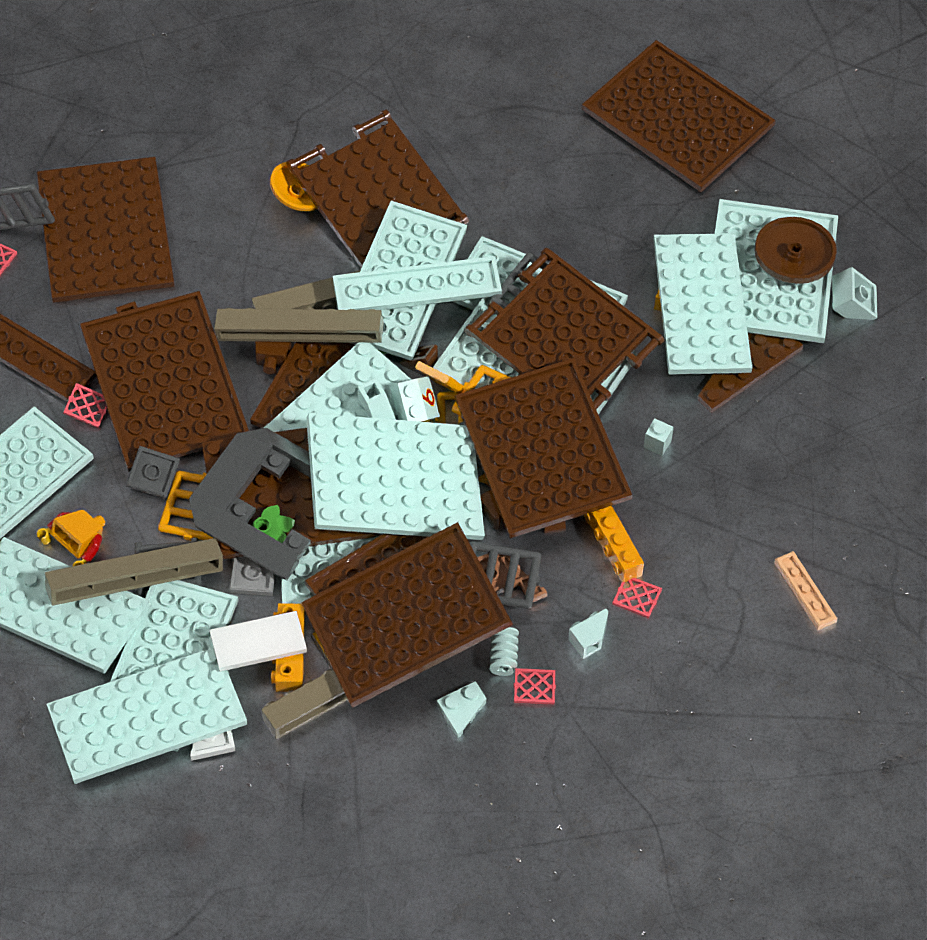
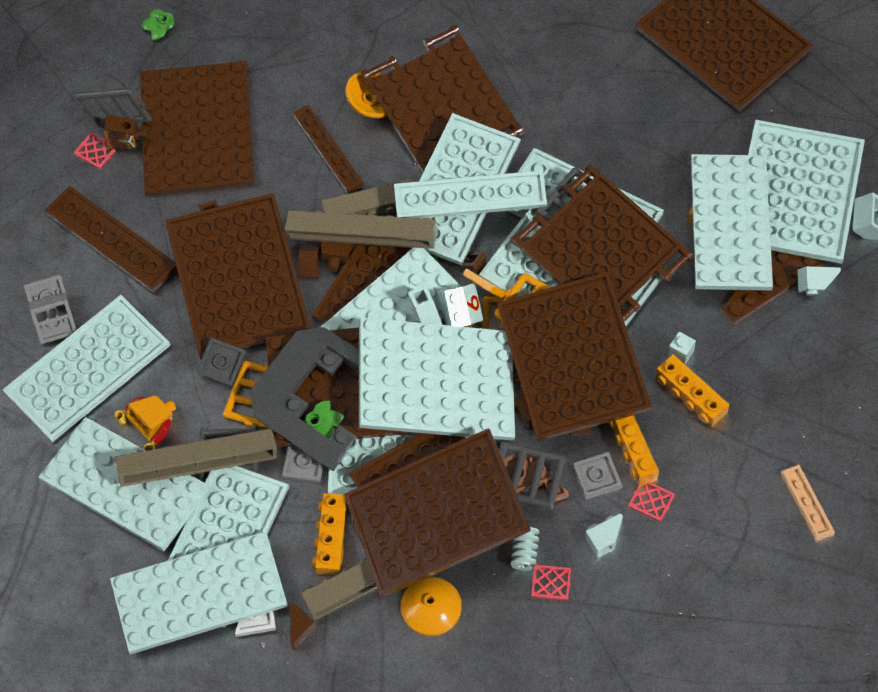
camera: 10 degrees right, 5 degrees up
coral window [63,383,107,428] -> none
white tile [210,611,307,672] -> none
light aqua wing [437,681,487,738] -> none
reddish brown dish [755,217,837,284] -> none
none -> reddish brown torso [104,115,148,150]
none -> bright green plate [141,9,174,41]
none -> reddish brown slope [290,603,316,649]
none -> reddish brown plate [293,105,364,194]
none -> reddish brown slope [299,244,321,279]
none -> light orange dish [401,577,462,636]
none -> light grey tile [572,452,623,500]
none -> light orange brick [656,354,730,427]
none -> light aqua slope [797,266,841,296]

